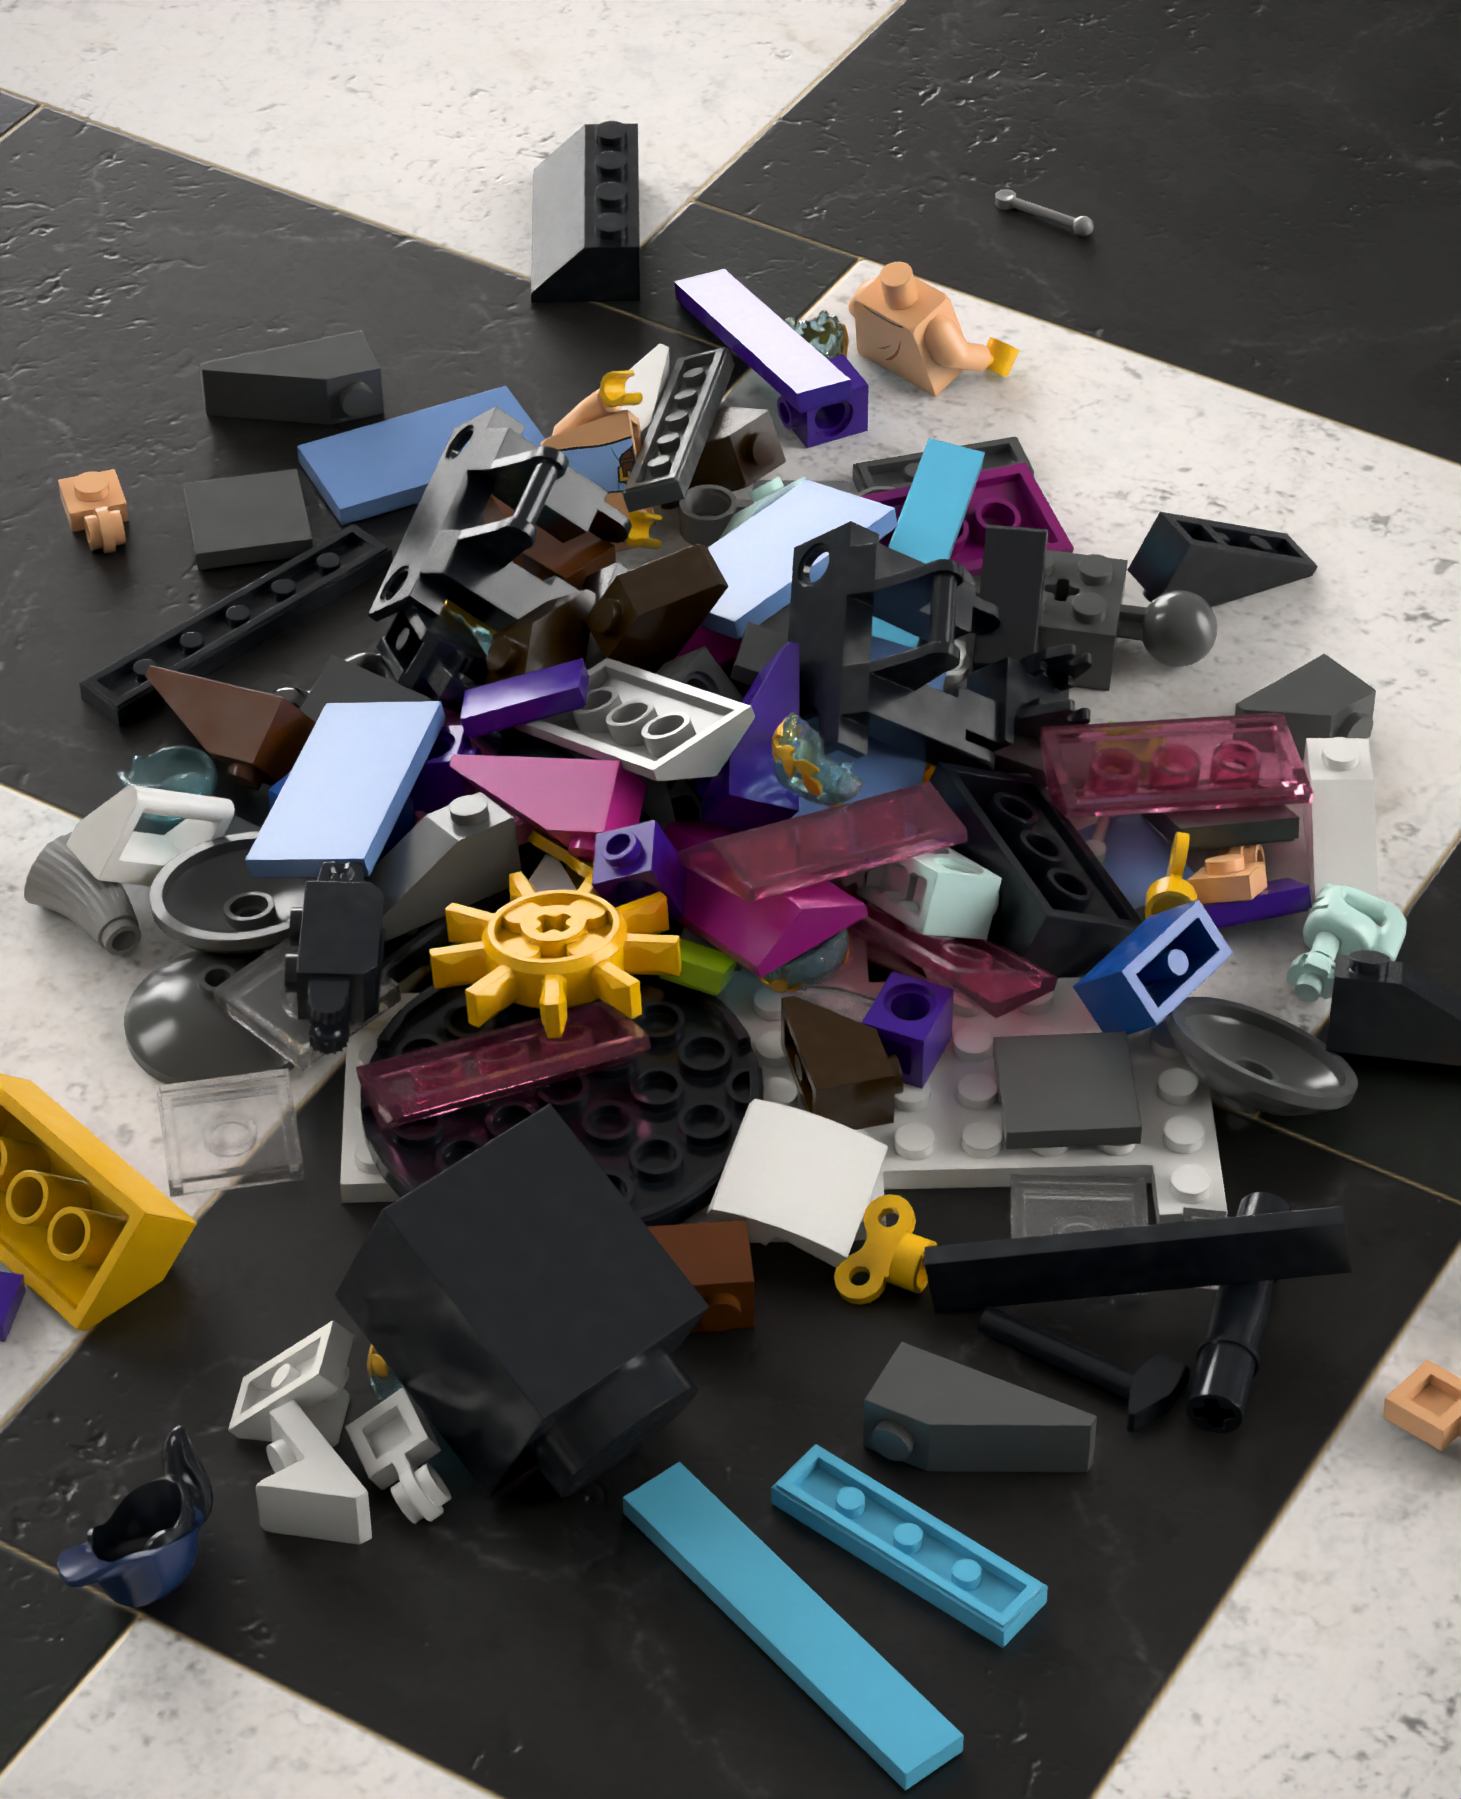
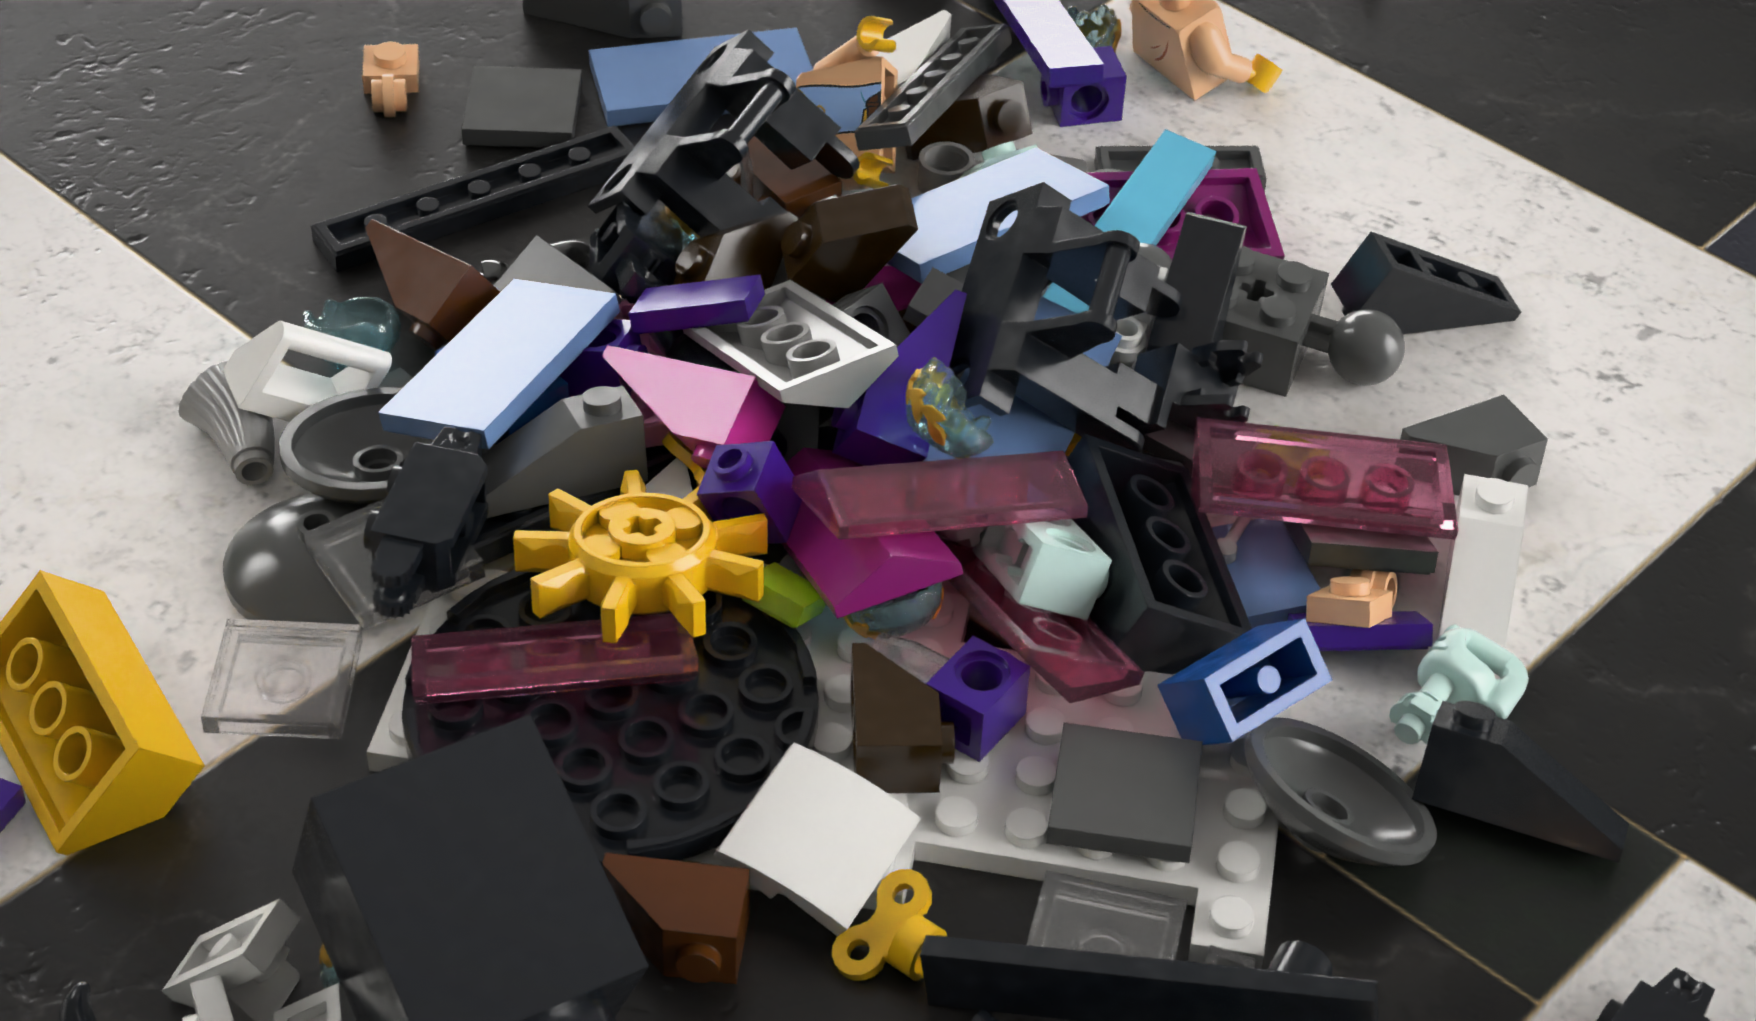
camera: 10 degrees right, 0 degrees up
yellow piece [1145,832,1197,919] -> none

